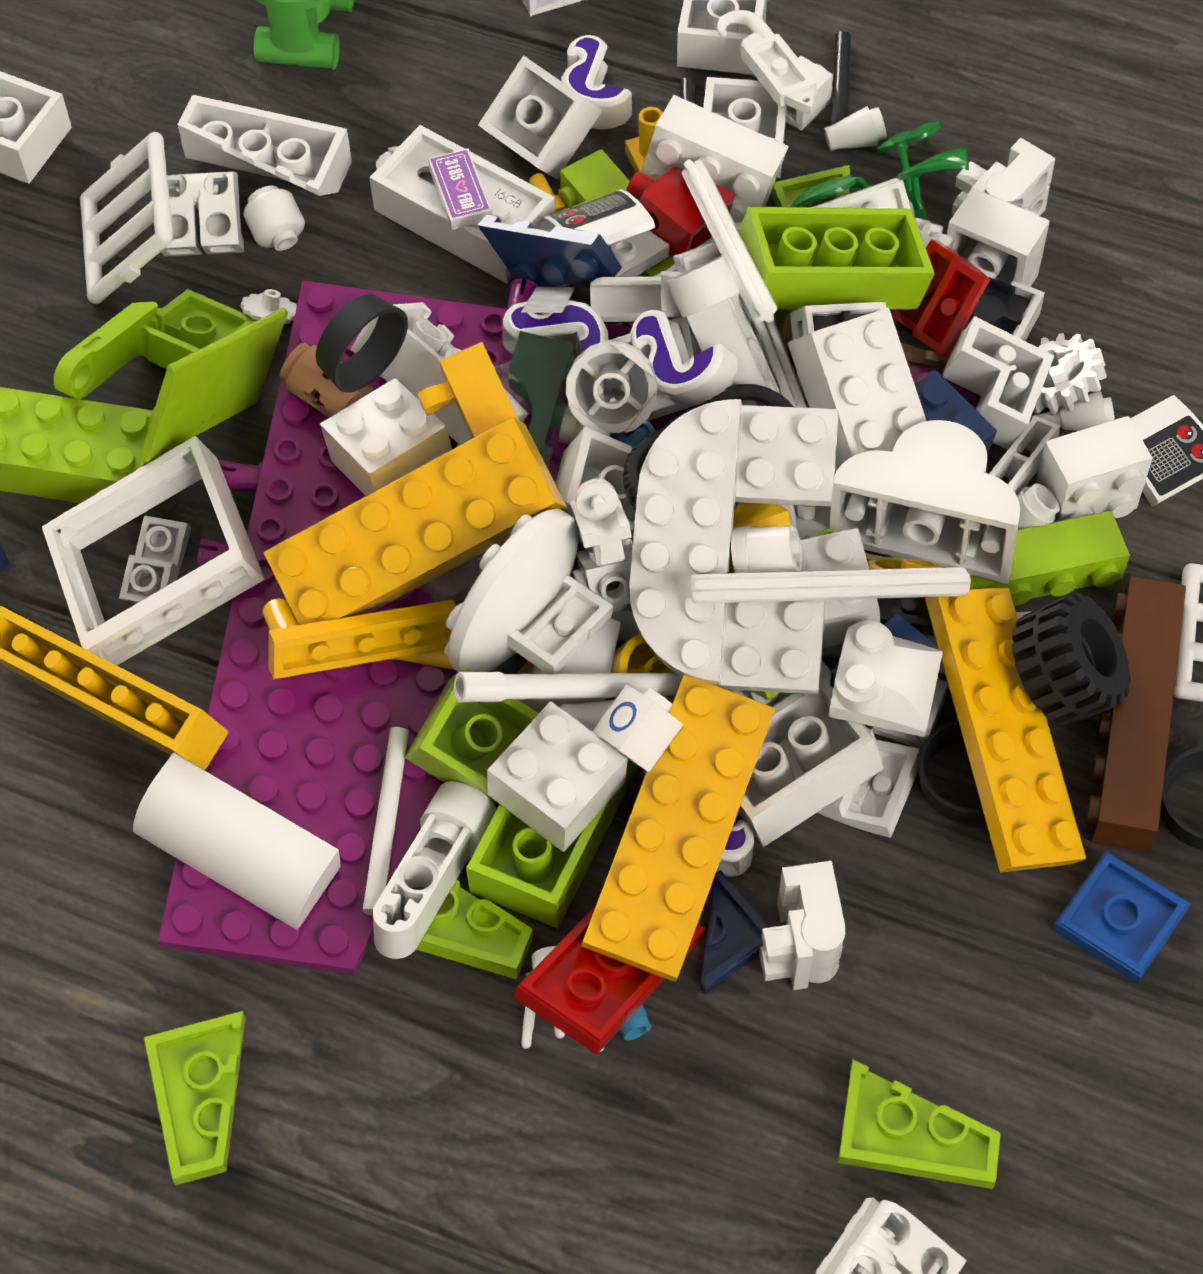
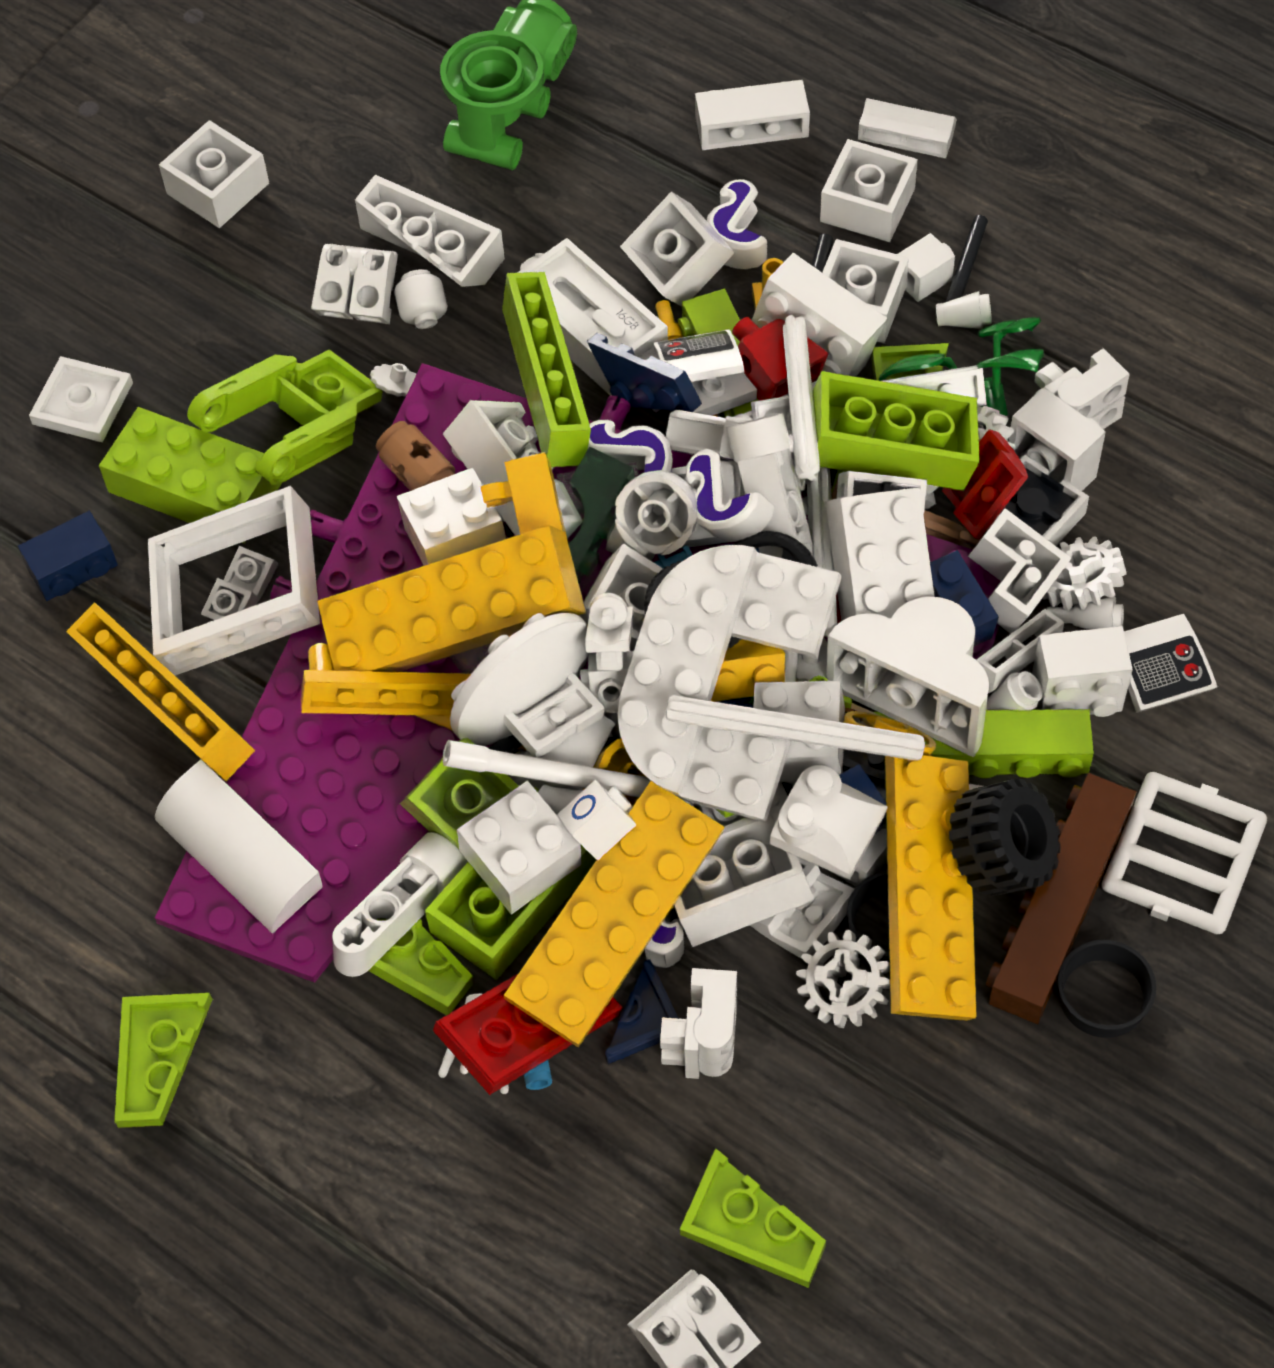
camera: 15 degrees right, 0 degrees up
white bar [80,132,173,304] -> none
lime container [139,308,288,463] -> none
black tyre [315,294,408,393] -> none
white bar [362,727,409,915] -> none
tile [428,148,492,230] -> none
white sticker [521,287,575,313] -> none
white plate [716,10,817,115] -> none
white piece [731,525,803,573] -> none
blue tile [1052,851,1191,984] -> none
none -> lime brick [502,272,591,467]
none -> white gear [796,930,890,1028]

